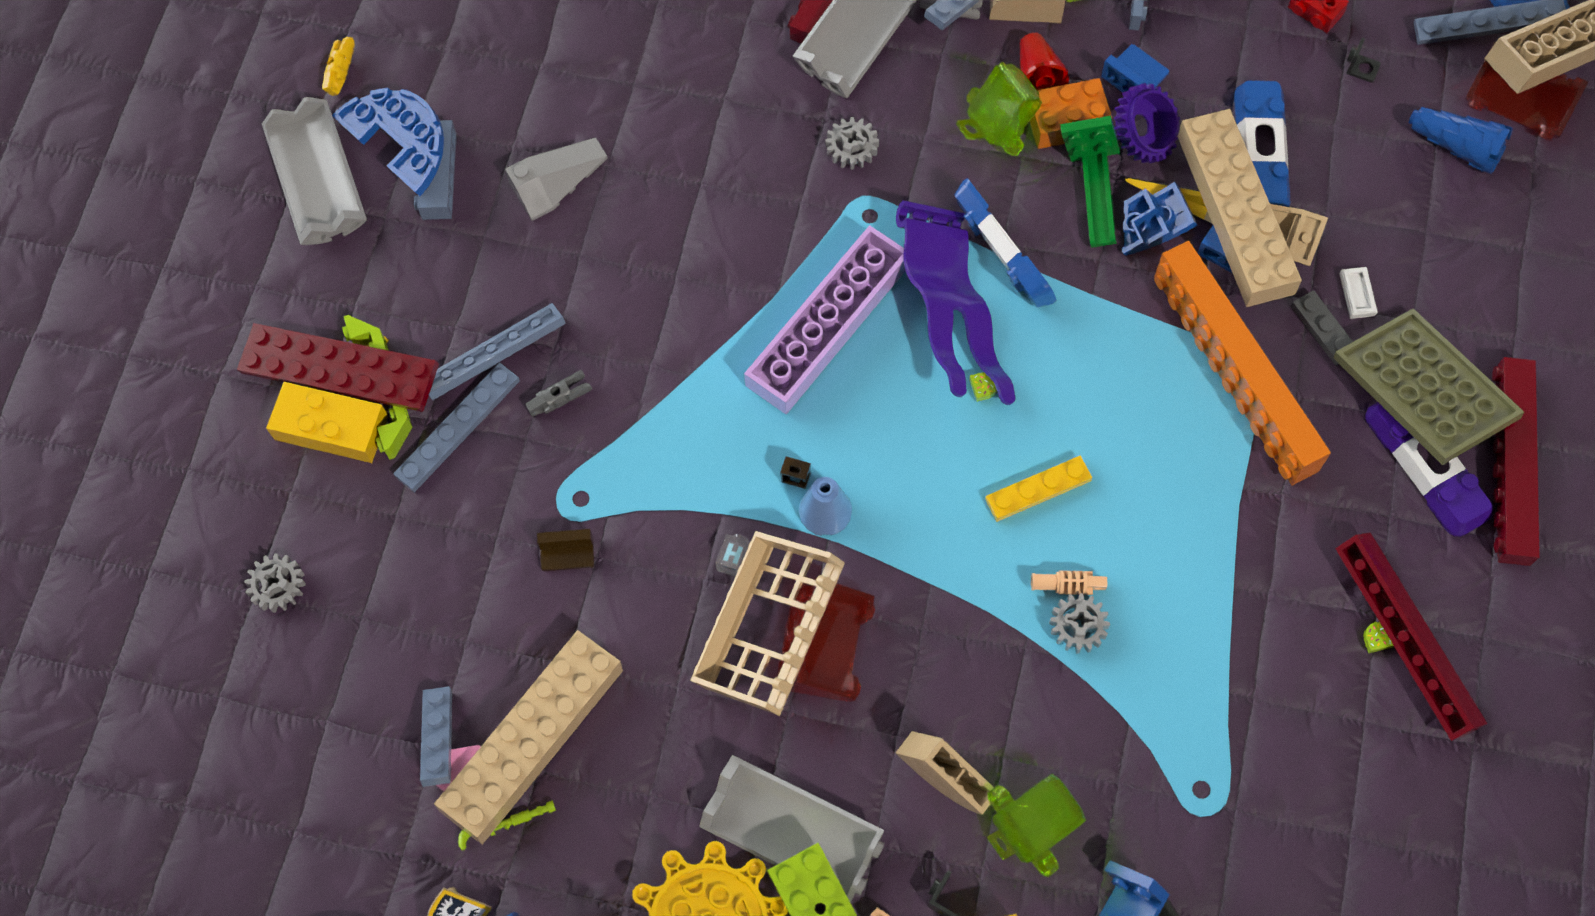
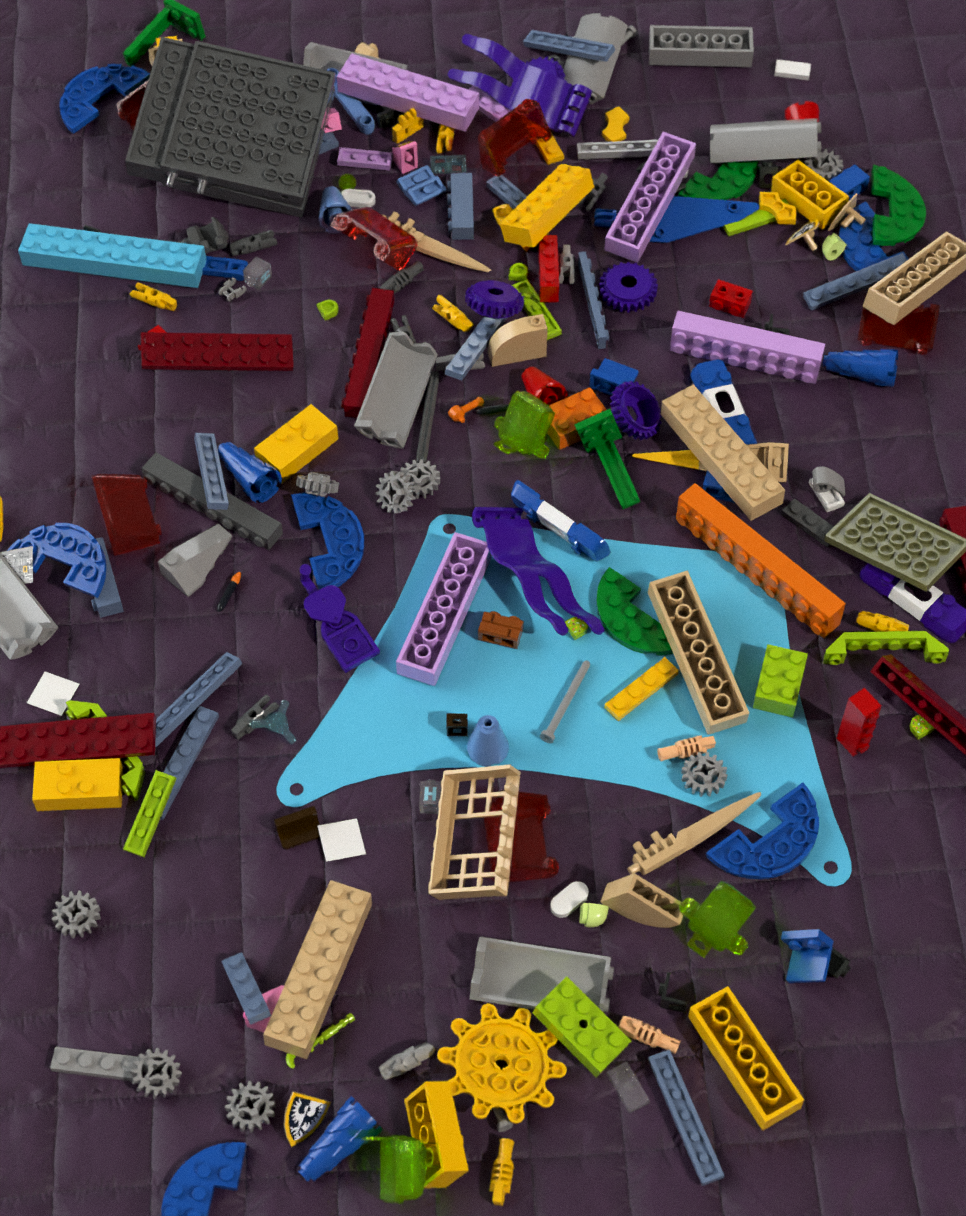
camera: 20 degrees left, 10 degrees down
blue slope [1122,182,1198,256] -> none
none -> sticker [0,546,33,584]
none -> white sticker [27,672,79,716]
none -> light grey plate [50,1047,144,1081]
none -> clear red windscreen [92,474,162,556]
none -> lime tile [123,770,177,858]
none -> light grey gear [131,1048,182,1099]
none -> dark grey brick [142,452,283,550]
none -> sand blue plate [194,433,229,510]
none -> black piece [217,572,241,612]
none -> blue cone [218,442,282,503]
none -> light grey gear [225,1081,276,1133]
none -> clear light blue piece [251,700,297,745]
none -> yellow brick [254,404,338,484]
none -> blue plate [291,493,365,590]
none -> light grey gear [296,472,339,496]
none -> dark purple plate [299,564,380,673]
none -> white sticker [318,818,366,862]
none -> light grey gear [375,471,417,513]
none -> light grey hinge [378,1042,435,1080]
none -> dark grey axle [416,371,440,464]
none -> orange piece [448,397,484,423]
none -> black piece [476,402,522,415]
none -> dark orange brick [478,611,524,649]
none -> light grey bar [540,660,590,743]
none -> white tile [550,881,589,918]
none -> yellowish green piece [579,903,609,927]
none -> green plate [596,567,673,655]
none -> tan piece [627,792,761,875]
none -> tan brick [648,570,750,735]
none -> lavender brick [670,311,825,384]
none -> blue plate [706,782,819,879]
none -> lime brick [753,644,808,718]
none -> light grey panel [812,467,846,497]
none -> lime slope [823,631,949,665]
none -> red brick [837,687,881,756]
none -> yellow hinge [856,611,909,632]

